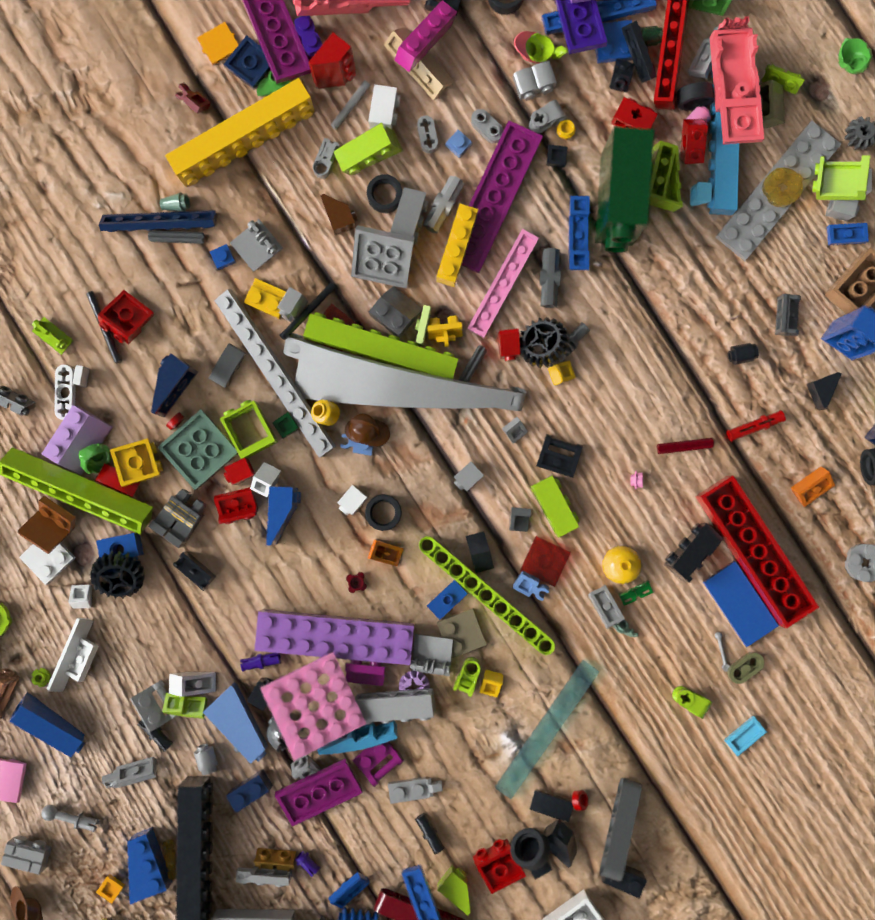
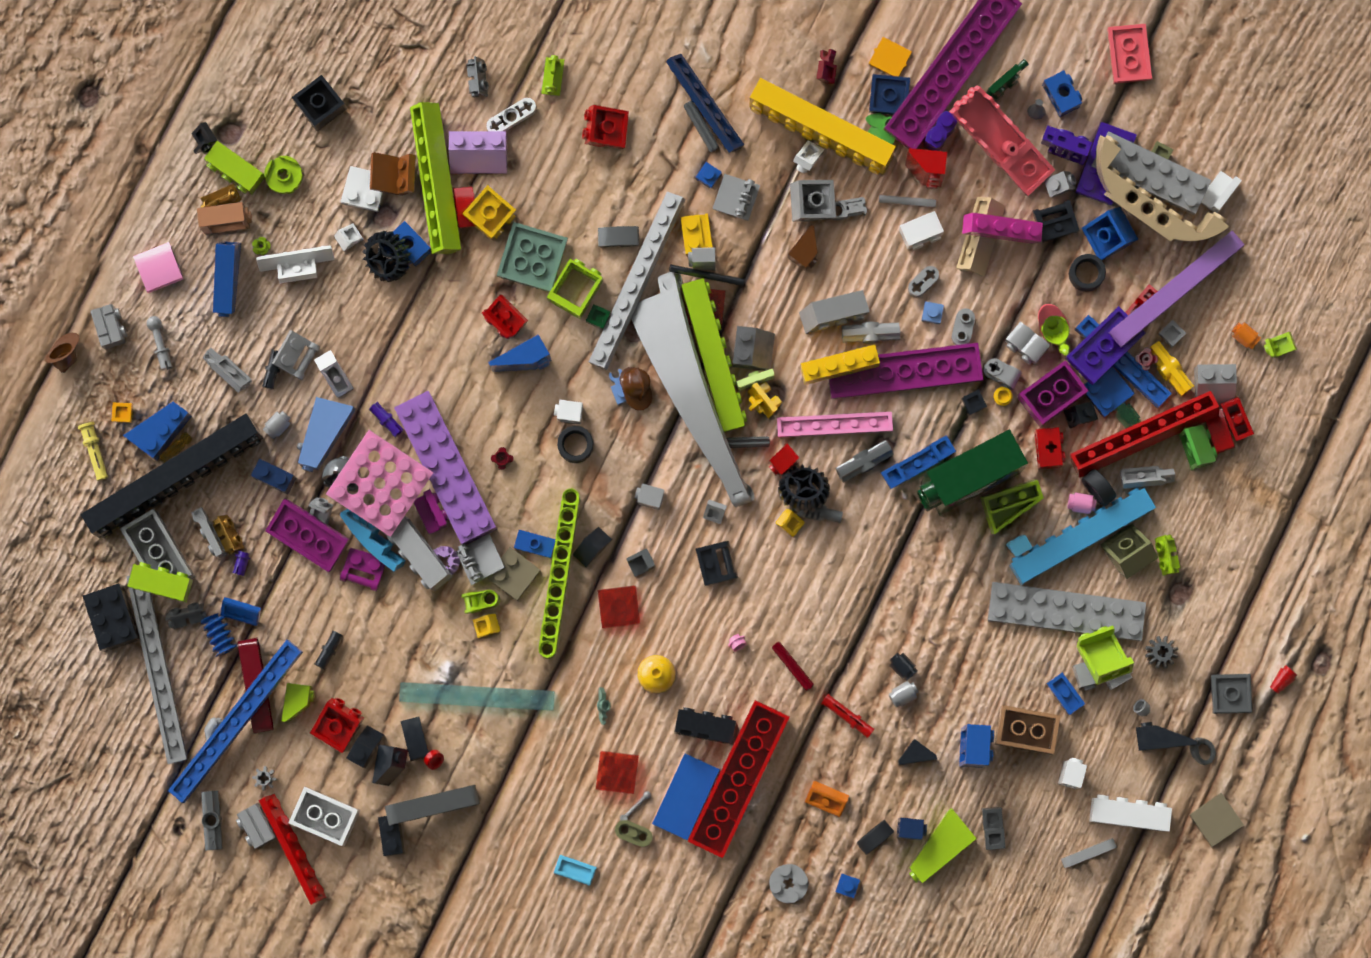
camera: 60 degrees right, 5 degrees down
white tile [73,365,89,387] -> none
bright green hair [78,443,111,474] -> none
black bar [86,291,122,364] -> none
dark grey hips [148,489,207,548] -> none
dark blue slope [151,353,198,417] -> none
sand green cone [160,192,190,211] -> none
lime slope [162,693,208,719] -> none
red tile [166,412,184,430] -> none
black hinge [173,551,216,591] -> none
red brick [224,458,255,485] -> none
black brick [247,678,273,711] -> none
white brick [250,462,281,497] -> none
yellow head [311,399,340,426] -> none
lime wedge [333,123,403,175] -> none
light grey plate [351,225,414,288] -> none
black tyre [367,174,403,213] -> none
orange slope [368,539,403,566] -> none
light grey hinge [388,777,443,804] -> none
black tyre [510,828,550,870] -> none
medium blue plate [513,571,549,601] -> none
lime brick [530,476,580,538] -> none
light grey plate [588,585,625,629] -> none
green piece [618,580,654,606] -> none
black plate [621,20,657,83] -> none
lime piece [672,686,713,719] -> none
red brick [680,119,708,164] -> none
coral piece [710,16,764,145] -> none
clear yellow plate [762,167,803,207] -> none
dark grey hinge [775,294,801,336] -> none
bright green hair [838,38,873,74] -> none
none -> clear red plate [595,751,639,794]
none -> light grey slope [790,180,836,222]
none -> white tile [793,140,824,173]
none -> light grey brick [888,681,918,707]
none -> magenta brick [1017,360,1088,427]

